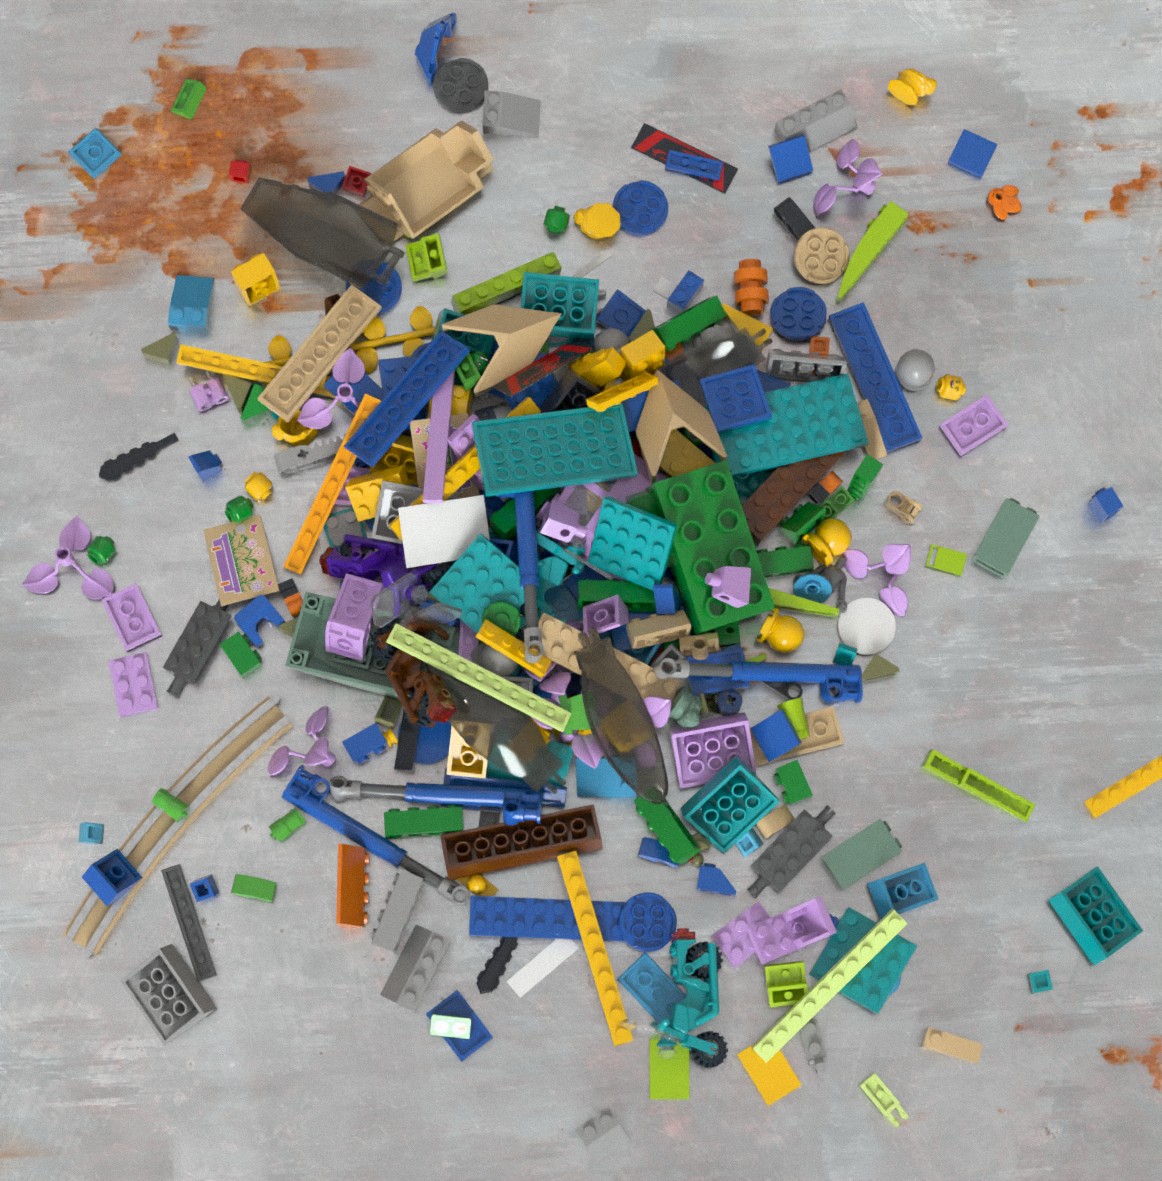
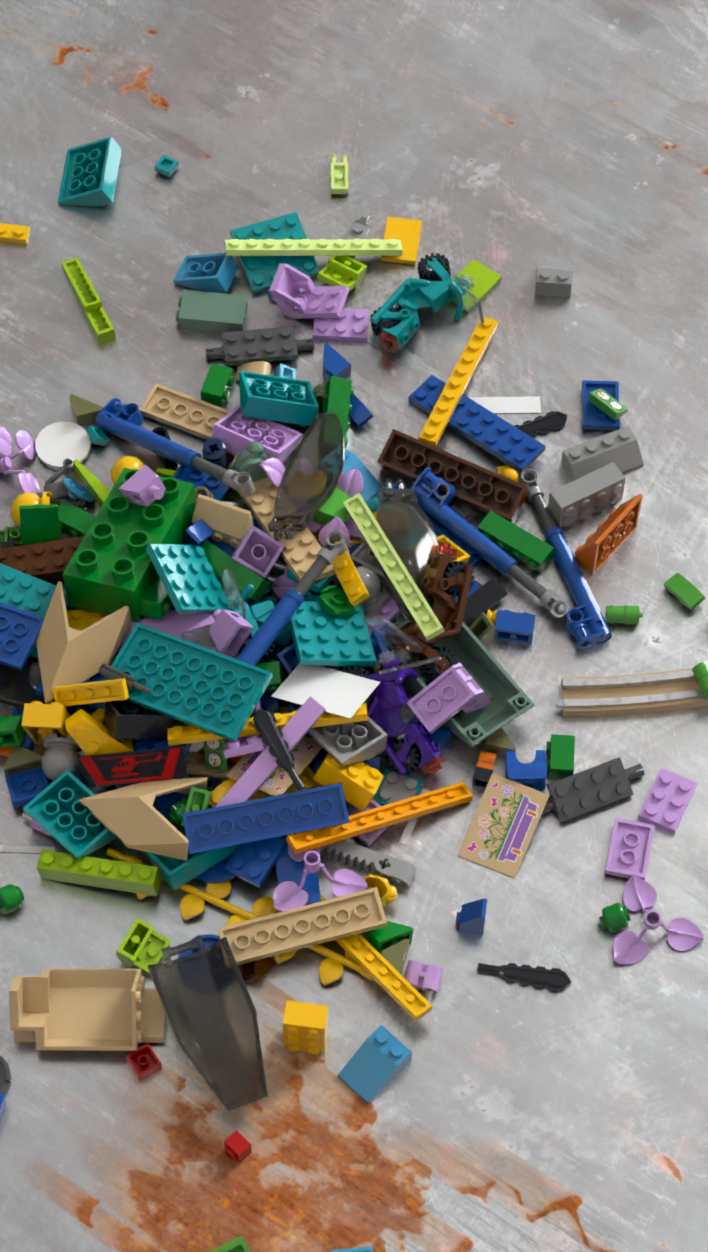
camera: 140 degrees left, 20 degrees down
olive slope [141,332,178,365] -> none
green head [224,495,254,524] -> none
yellow head [244,472,273,500] -> none
lavender plant [268,706,336,777] -> none
blue slope [307,171,345,201] -> none
dark azure tile [617,952,686,1027] -> none
blue tile [618,892,677,952] -> none
blue tile [750,709,802,762] -> none
lime plant [777,698,810,740] -> none
tan slope [921,1027,983,1064] -> none
none -> dark grey axle [99,663,151,695]
none -> black sword [253,709,304,791]

